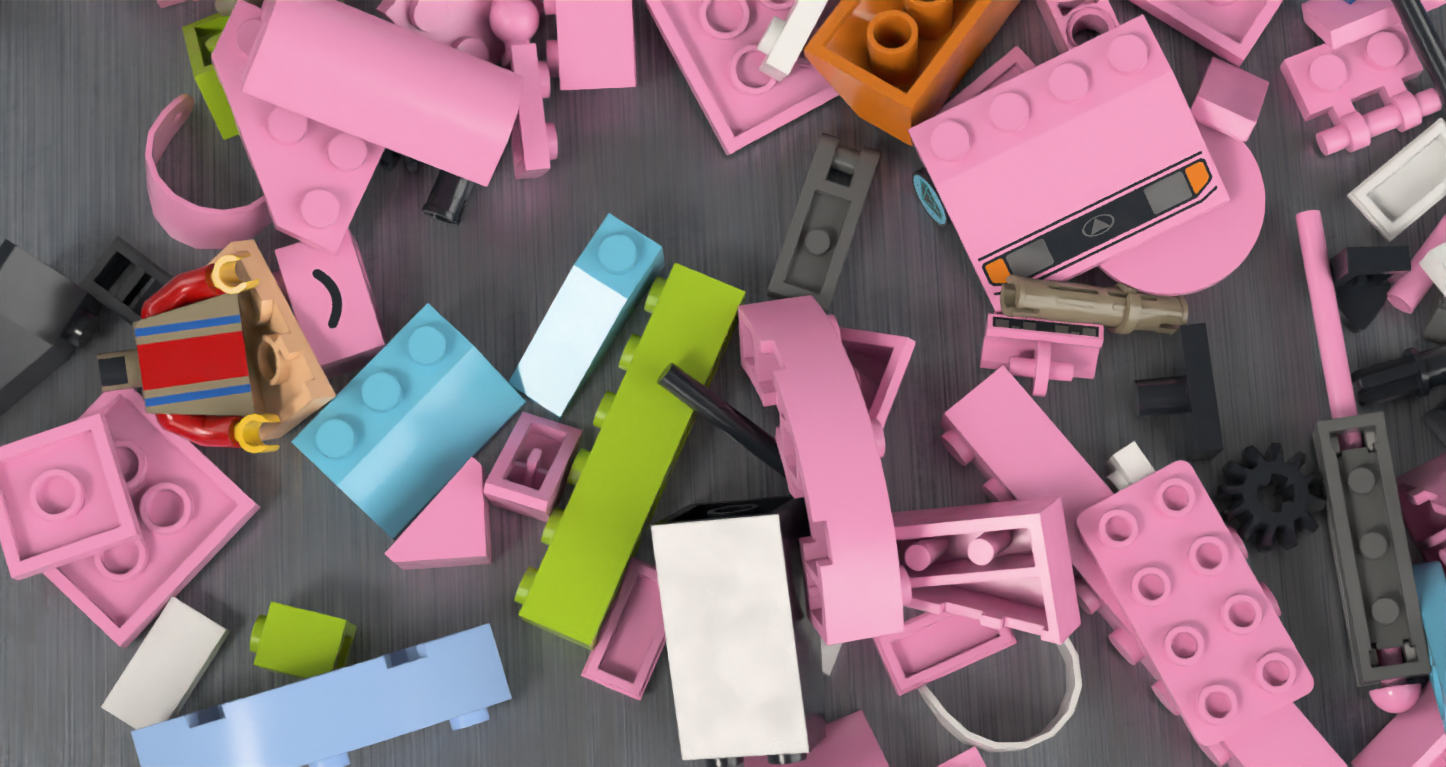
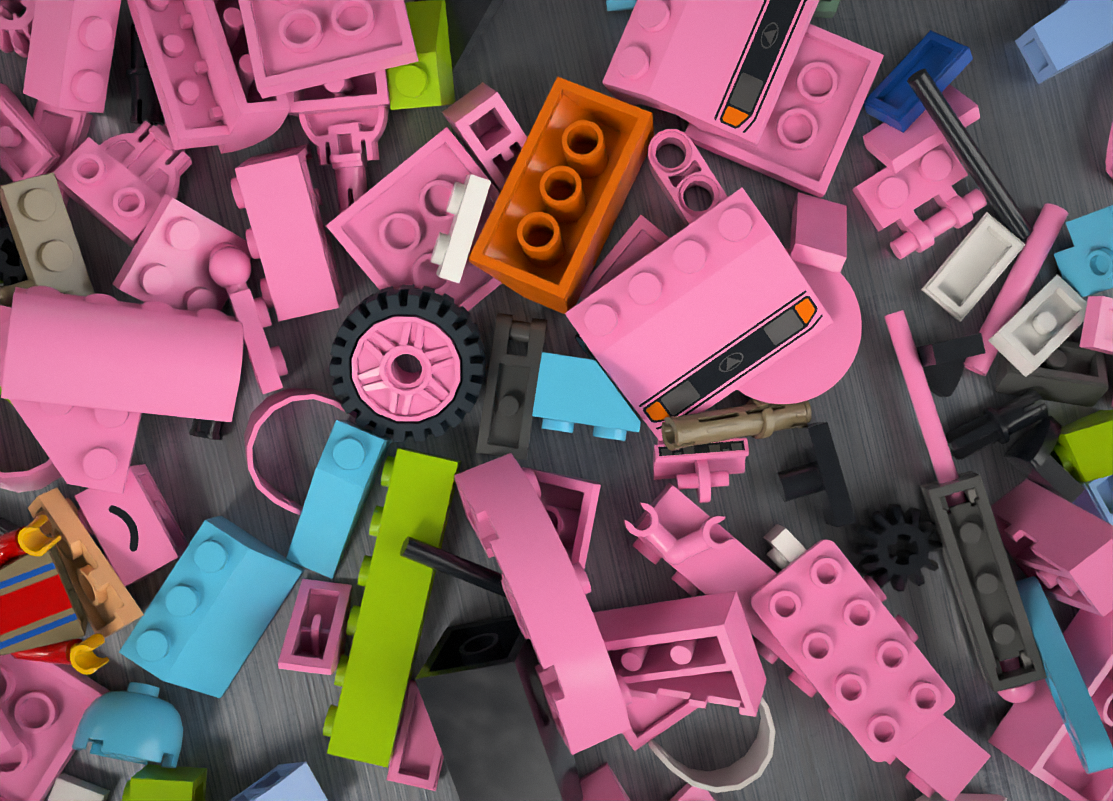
camera: 15 degrees left, 10 degrees up
bright pink slope [384,457,493,570] -> none
none -> medium azure cylinder [72,682,183,768]
none -> bright pink piece [244,388,357,515]
none -> wheel [329,285,486,442]
none -> medium azure slope [532,352,641,441]
none -> bright pink arm [623,502,736,565]

